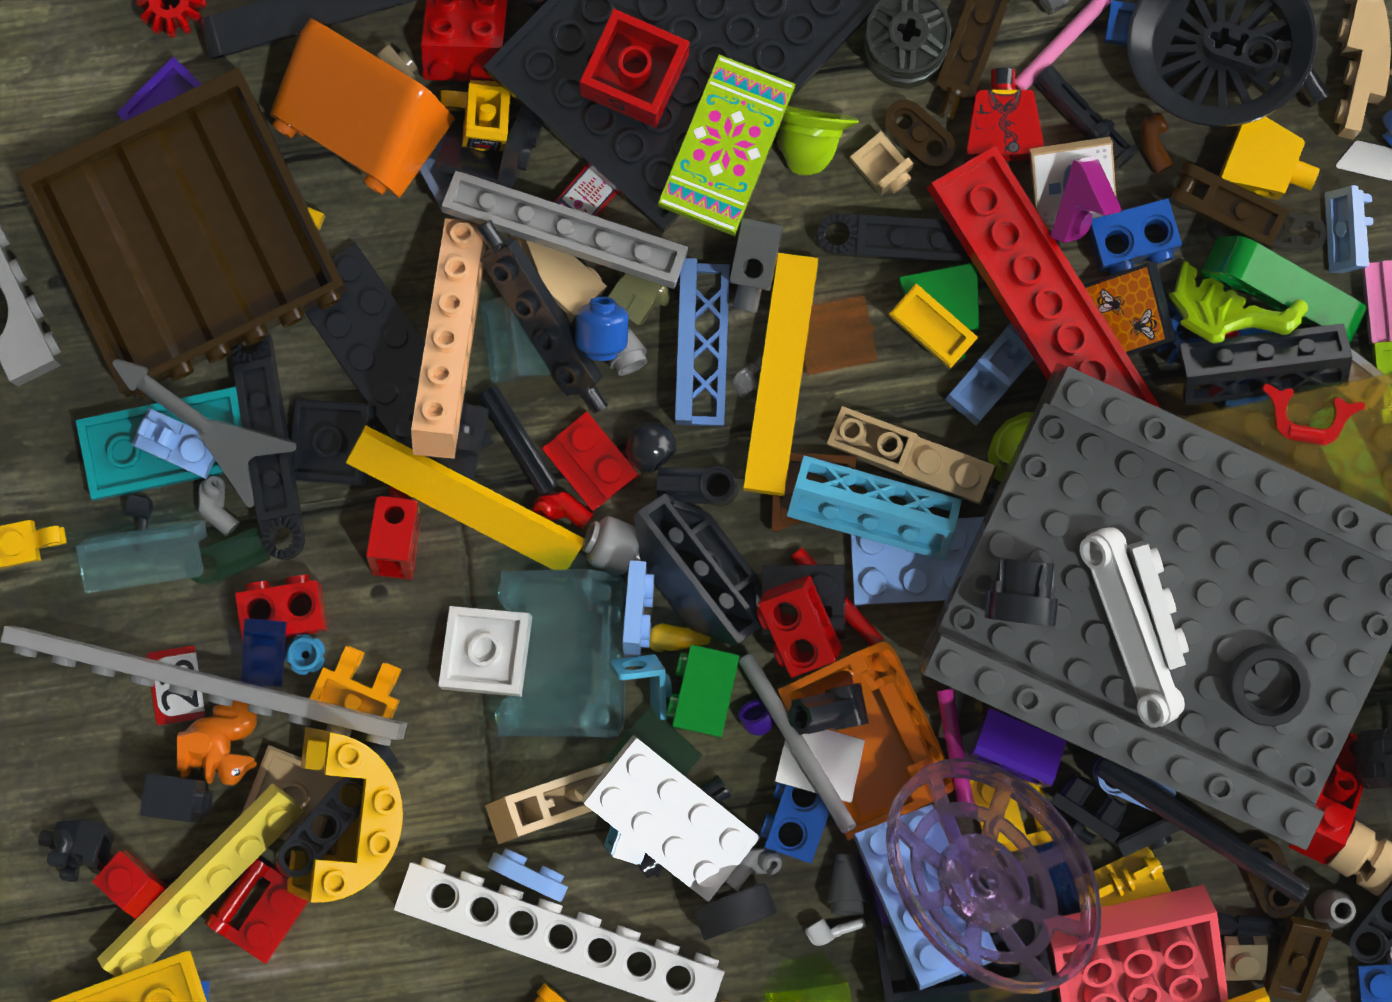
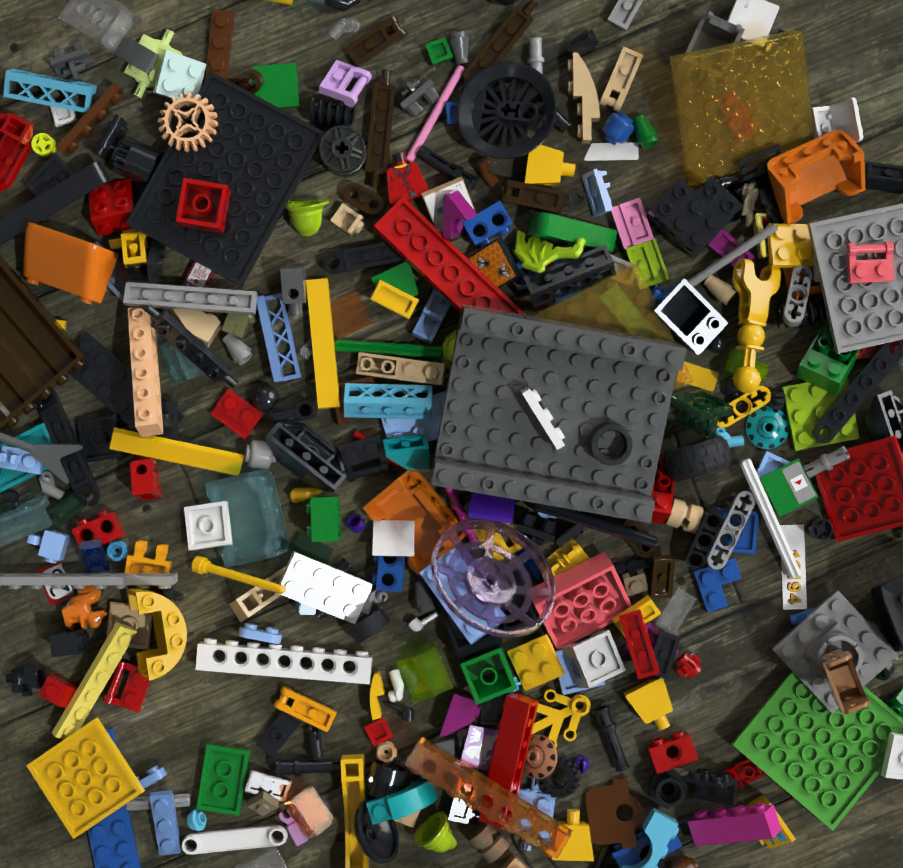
camera: 20 degrees left, 5 degrees up
black beam [275,777,364,879] -> none
dark tan plate [377,44,418,81] -> none
black axle [479,386,558,496] -> none
red arm [532,492,594,530] -> none
blue head [575,297,629,361] -> none
medium azure bracket [610,654,672,720] -> none
light blue plate [623,560,654,658] -> none
lime tile [658,55,795,236] -> none
light grey piece [739,654,856,833] -> none
red brick [757,575,842,678] -> none
black piece [788,683,869,735] -> none
black piece [984,557,1059,626] -> none
white piece [1080,527,1185,728] -> none
red helmet [1261,384,1365,445] -> none
light grey cone [1314,889,1356,930] -> none
none -> light blue brick [27,529,71,563]
none -> yellow piece [192,555,286,594]
none -> green axle [335,340,442,358]
none -> teal slope [382,434,430,471]

